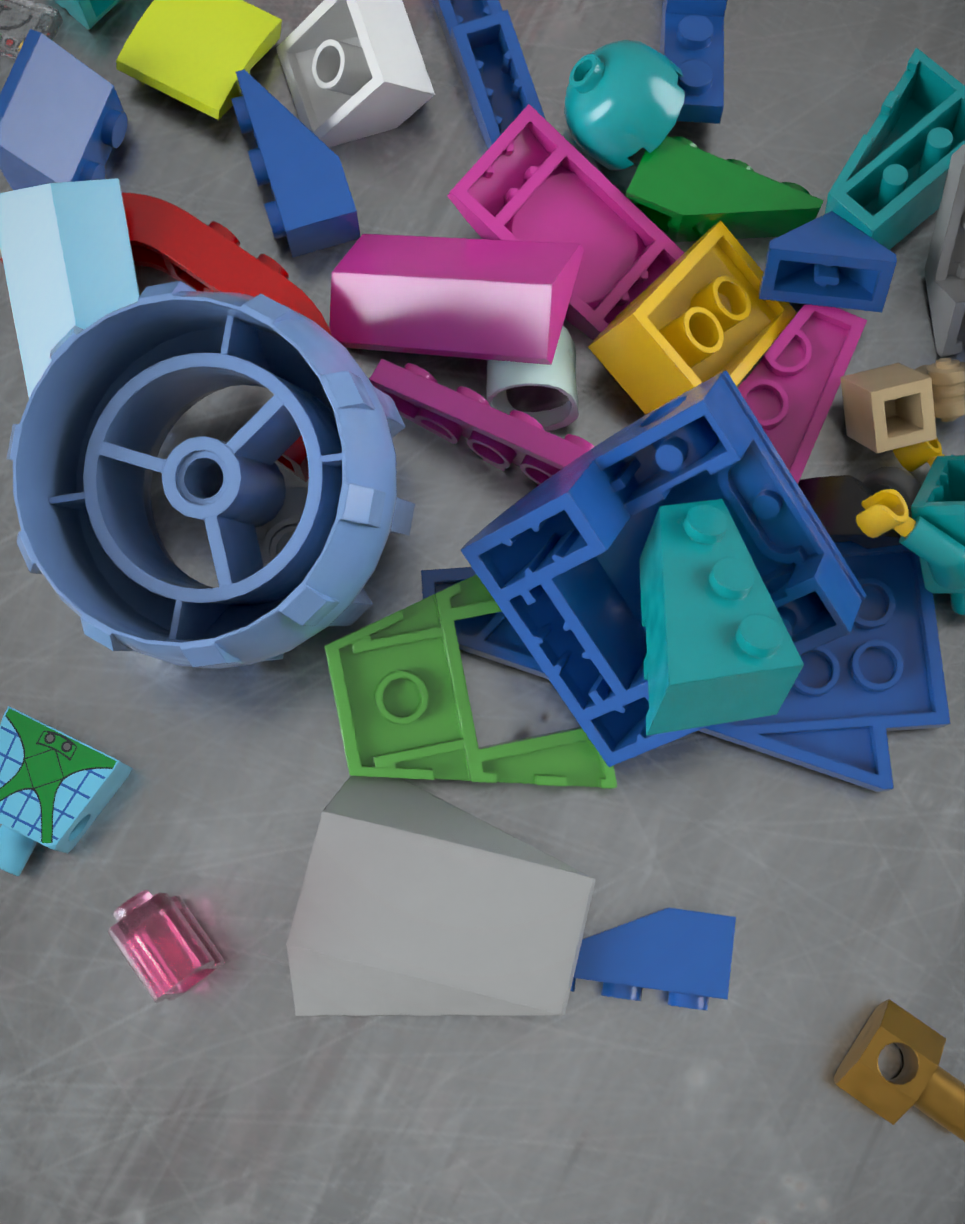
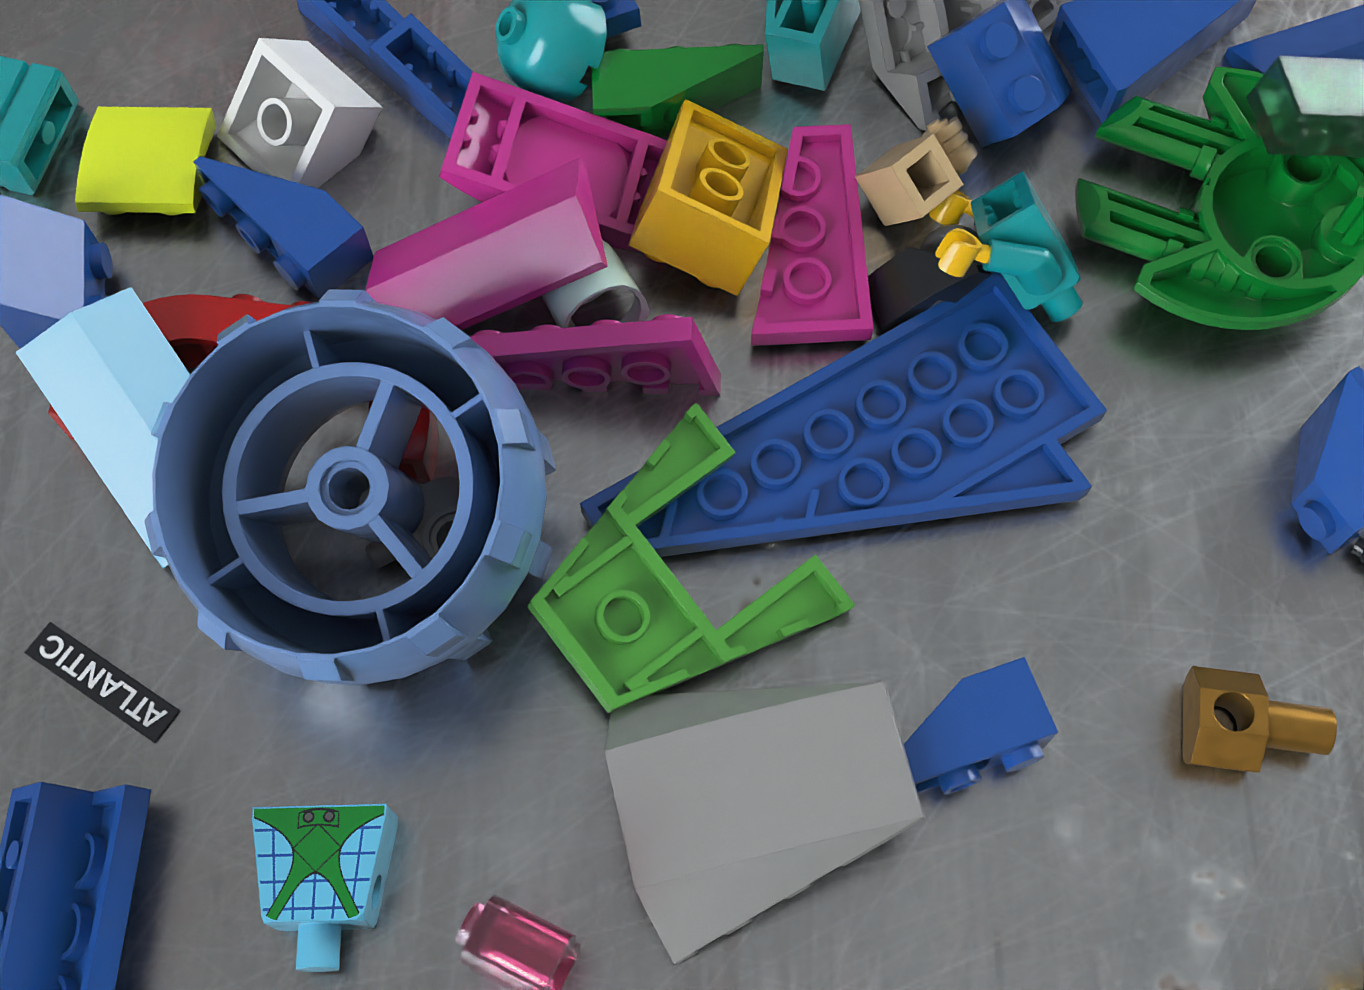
camera: 25 degrees left, 10 degrees down
blue slope [461,370,866,767] -> none
teal wedge [639,499,804,736] -> none
blue slope [759,211,897,313] -> none

